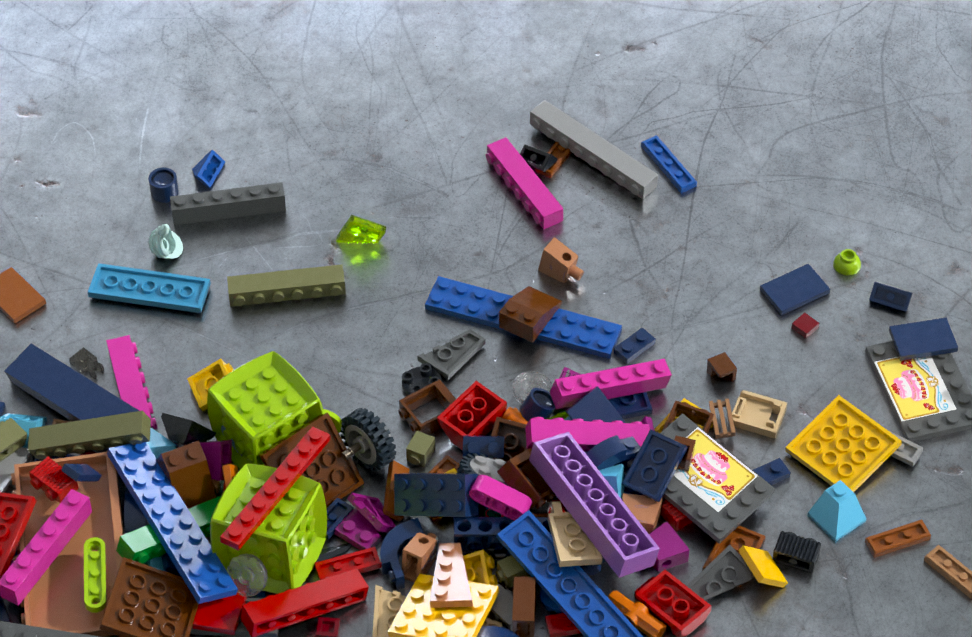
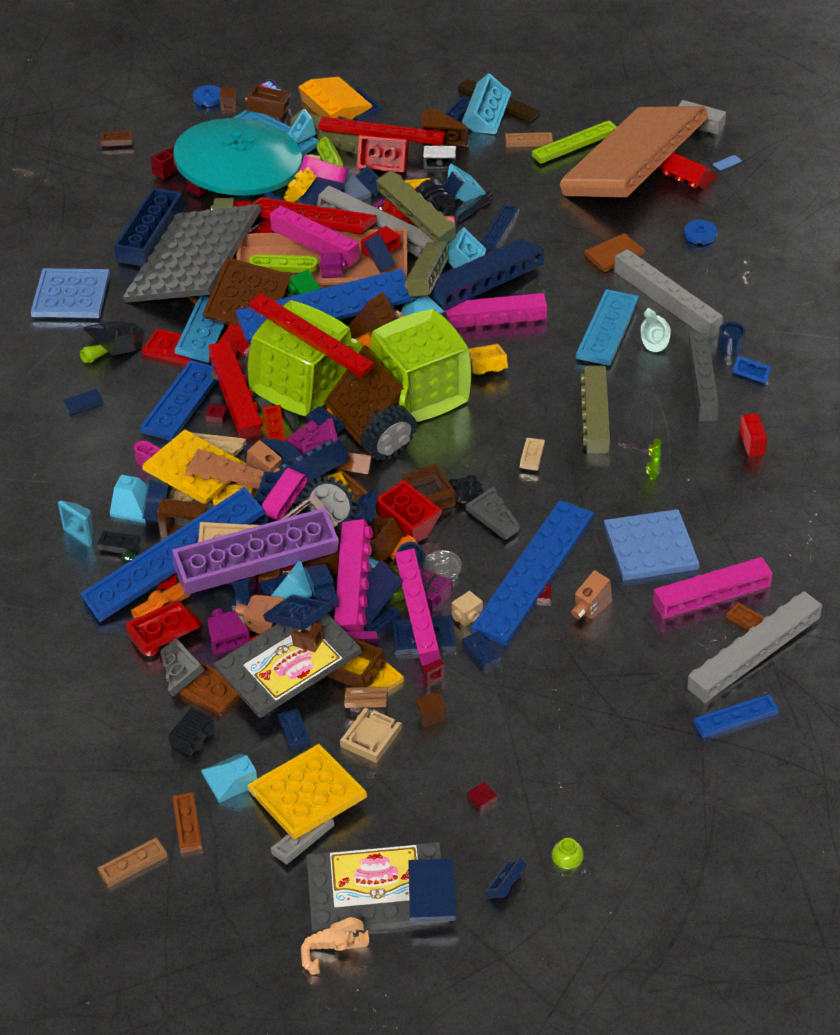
camera: 100 degrees right, 5 degrees down
olive brick [406,431,435,467] -> none
reddish brown slope [499,286,562,343] -> none
black slope [520,144,558,172] -> none
yellow tile [738,545,788,588] -> none
dark blue tile [760,264,830,316] -> none
none -> magenta brick [320,253,346,278]
none -> dark red tile [423,659,445,686]
none -> tan brick [451,591,483,627]
none -> tan plate [520,438,545,471]
none -> medium blue plate [604,509,699,581]
none -> light grey brick [614,249,723,339]
none -> red brick [739,413,768,456]

